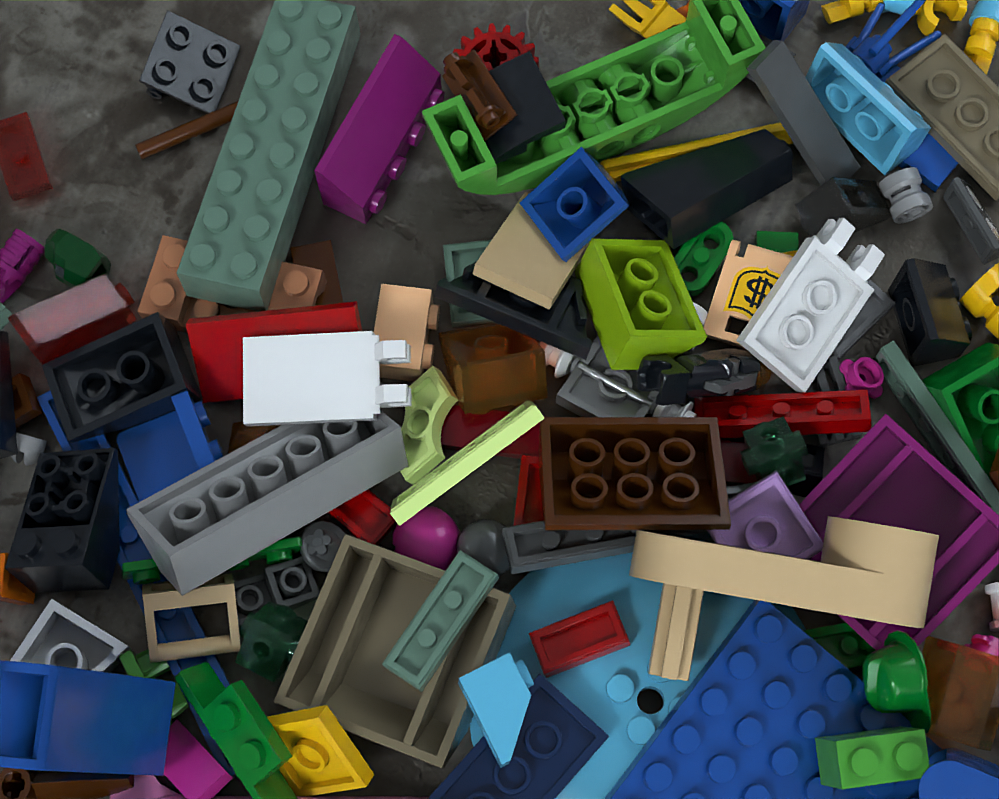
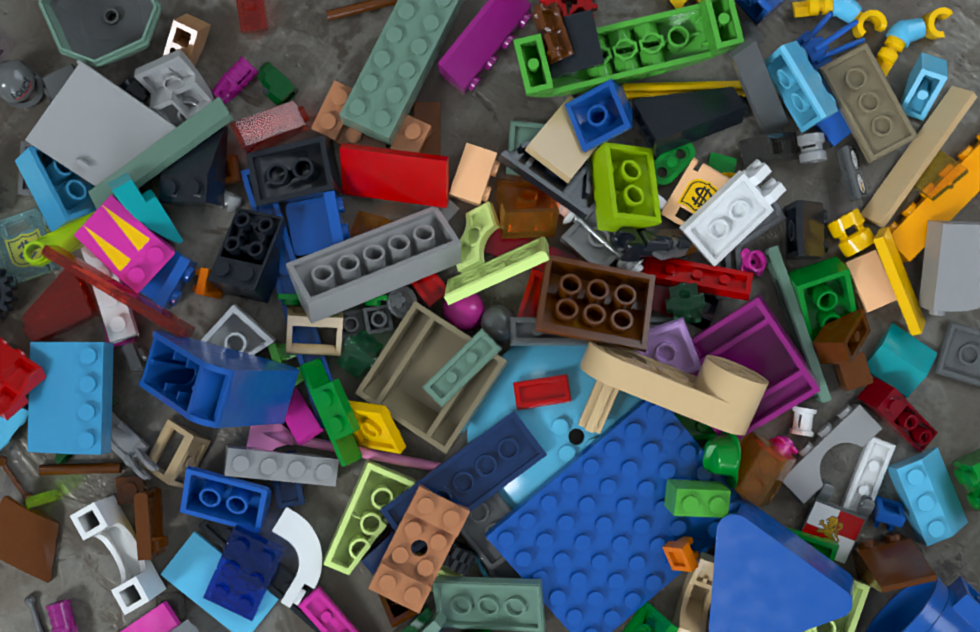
camera: 10 degrees right, 15 degrees up
white tile [243,331,412,426] -> none
medium azure slope [458,652,534,768] -> none

